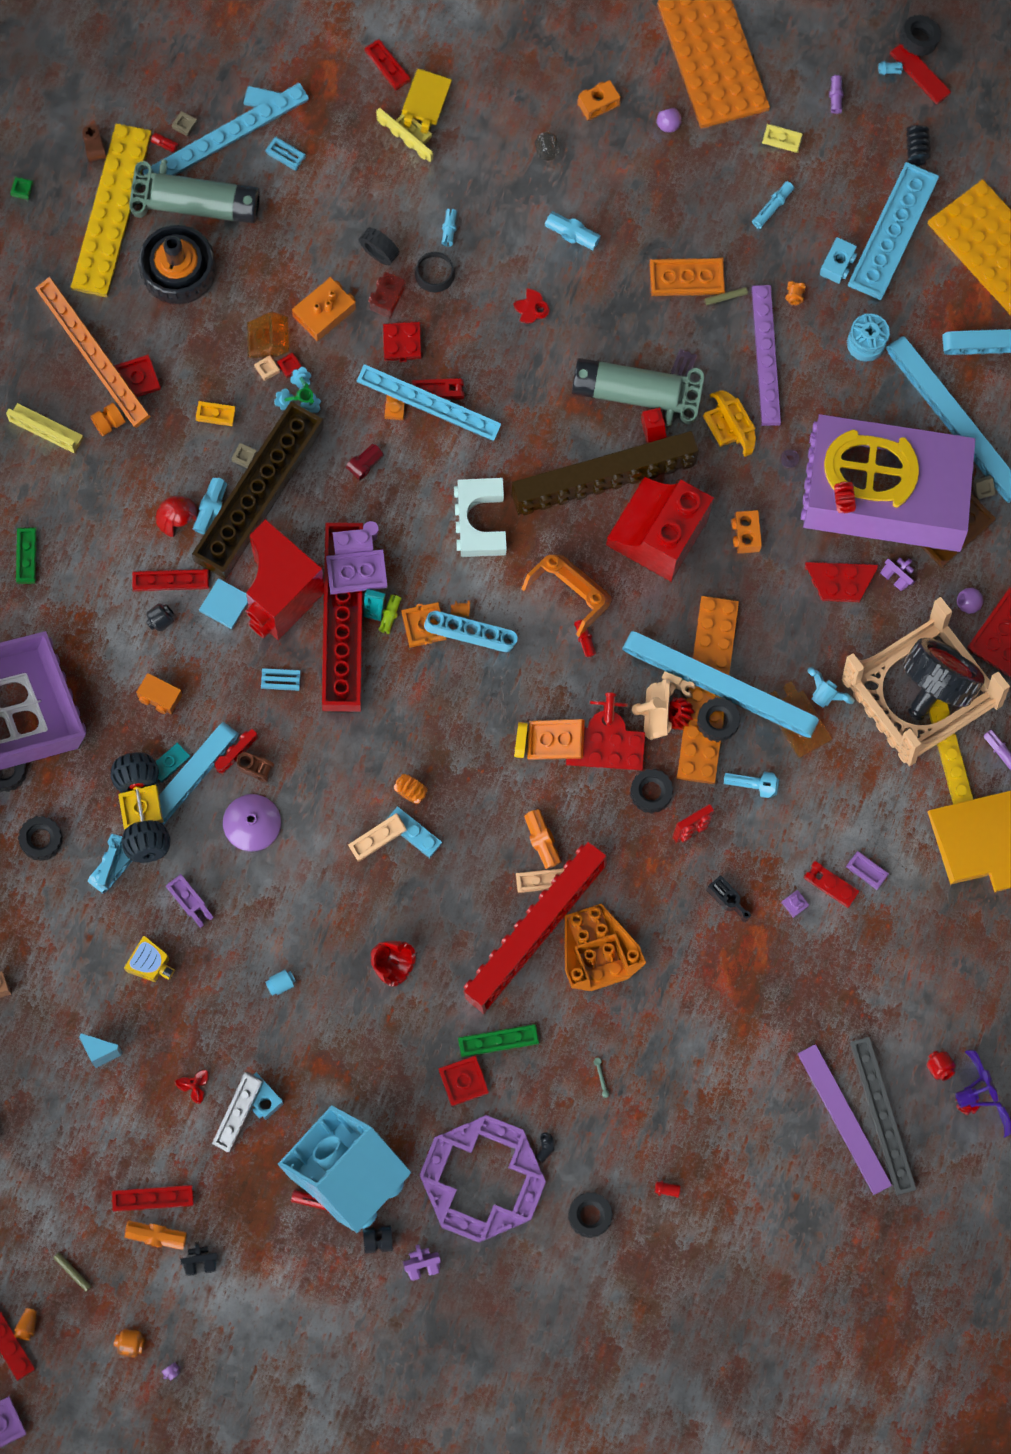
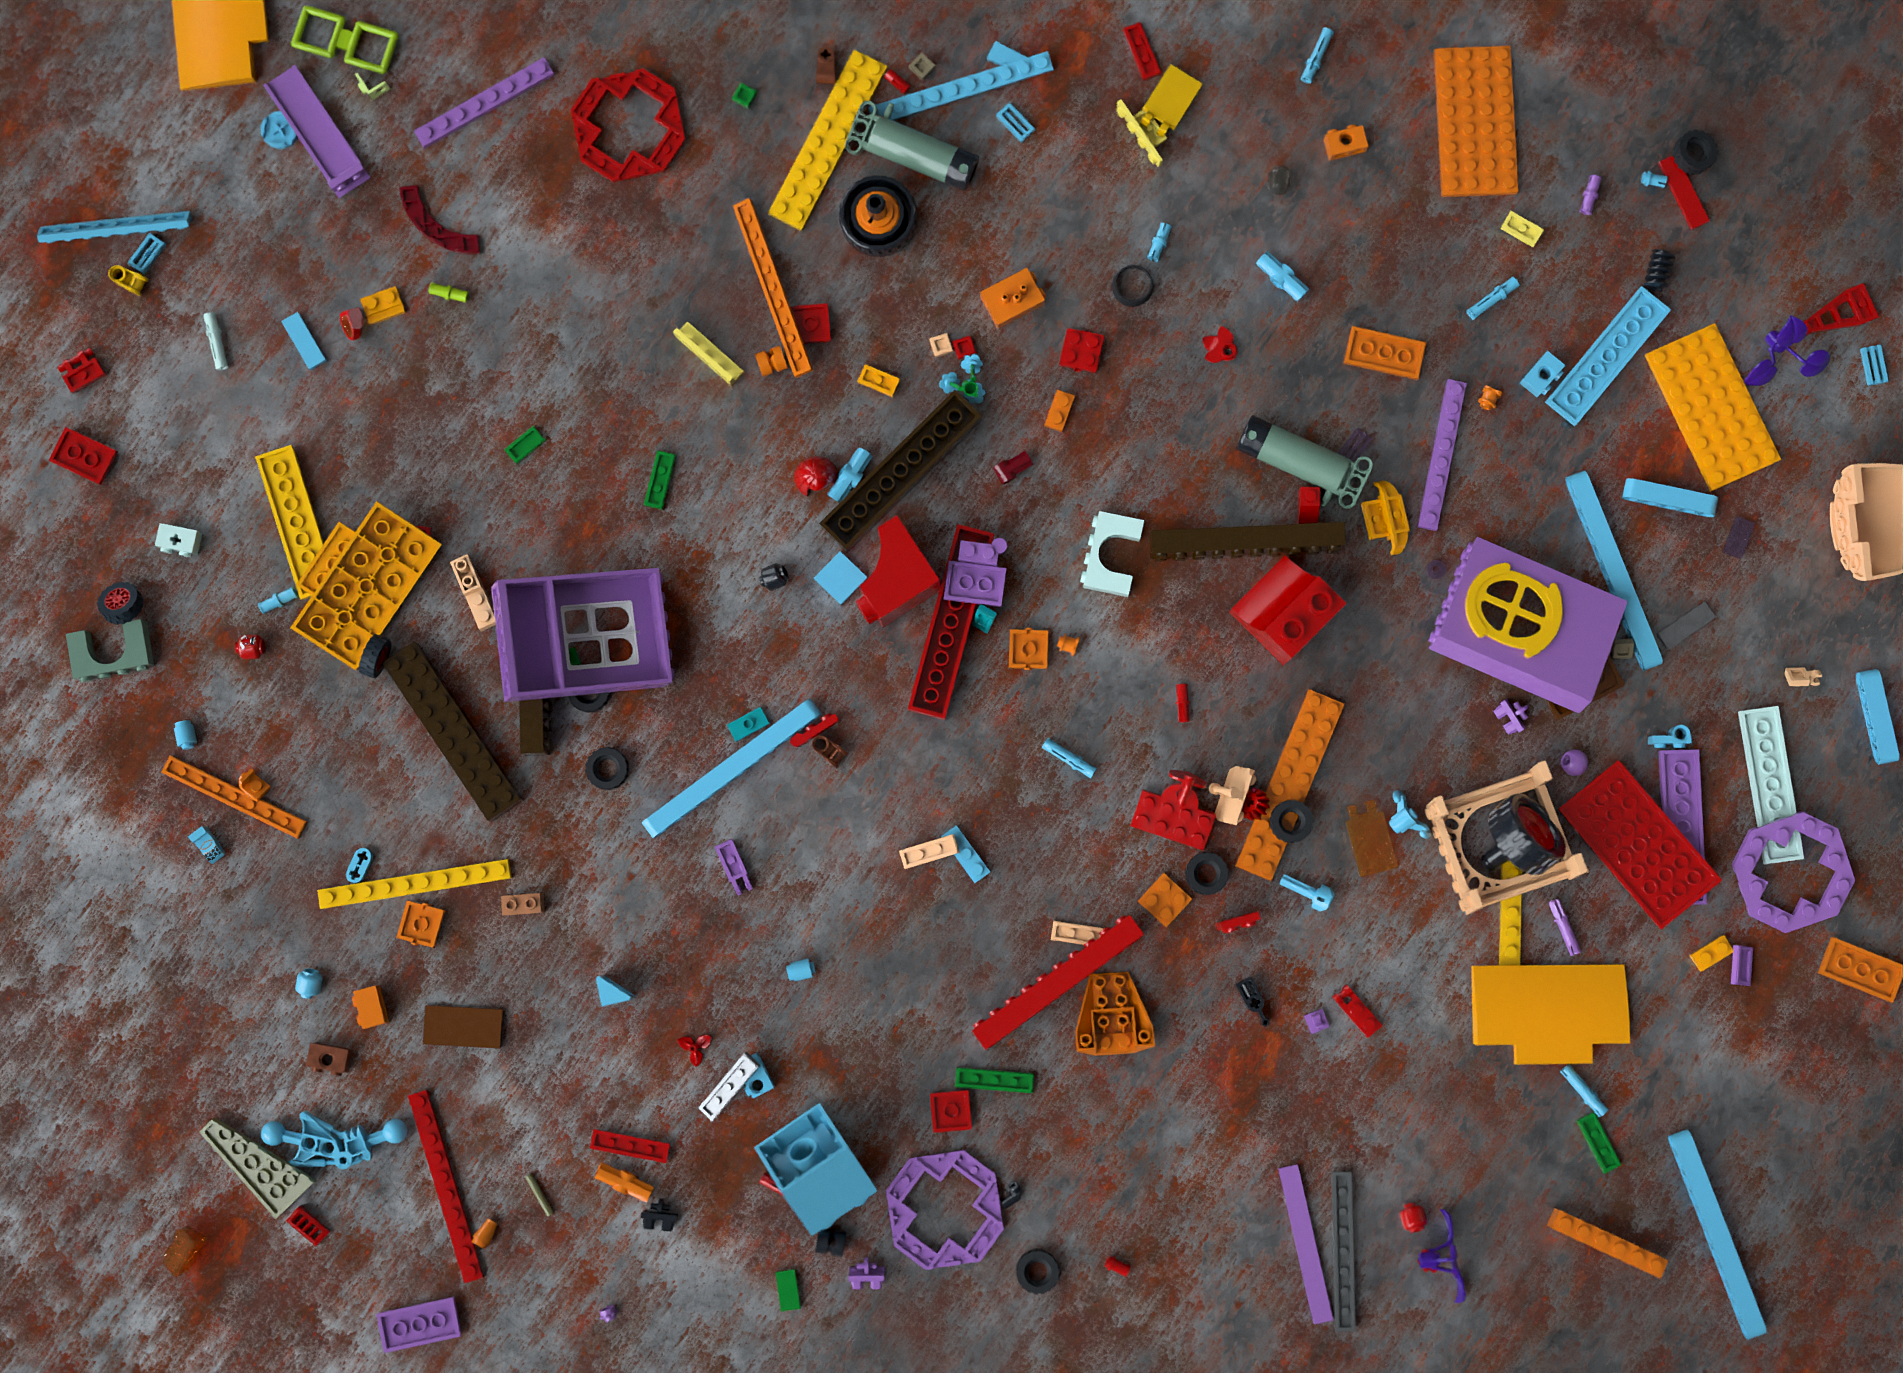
camera: 25 degrees right, 10 degrees up
medium azure hinge [96,834,122,890] -> none
black plate [110,752,171,863] -> none
orange head [114,1329,145,1358] -> none
torso [124,936,175,982] -> none
red tile [132,569,209,592] -> none
orange brick [136,673,183,715] -> none
medium lavender dish [223,794,281,852] -> none
dark tan plate [231,443,257,468] -> none
clear orange slope [247,311,289,358] -> none
medium azure tile [261,669,301,691] -> none
medium azure plate [356,364,501,441] -> none
black tyre [359,227,400,266] -> none
clear red brick [368,272,406,318] -> none
red hair [371,941,416,987] -> none
lime pin [378,594,402,634] -> none
orange gear [394,774,427,804] -> none
red plate [412,378,465,400] -> none
medium azure beam [424,611,518,652] -> none
yellow beam [514,722,528,758] -> none
orange windscreen [522,555,612,637] -> none
orange piece [524,809,562,869] -> none
orange tile [527,719,585,760] -> none
sand green hinge [593,1058,610,1098] -> none
medium azure beam [622,631,819,738] -> none
medium lavender piece [657,108,681,132] -> none
light nougat plate [662,671,696,698] -> none
olive piece [704,287,748,306] -> none
orange brick [731,510,762,553] -> none
red wing [805,562,878,602] -> none
red gear [834,481,856,514] -> none
medium lavender tile [846,851,889,890] -> none
medium azure wheel [847,314,890,362] -> none
none -> green tile [775,1269,801,1312]
none -> medium azure pin [1042,738,1097,779]
none -> orange plate [1137,873,1192,927]
none -> medium azure pin [1301,28,1334,83]

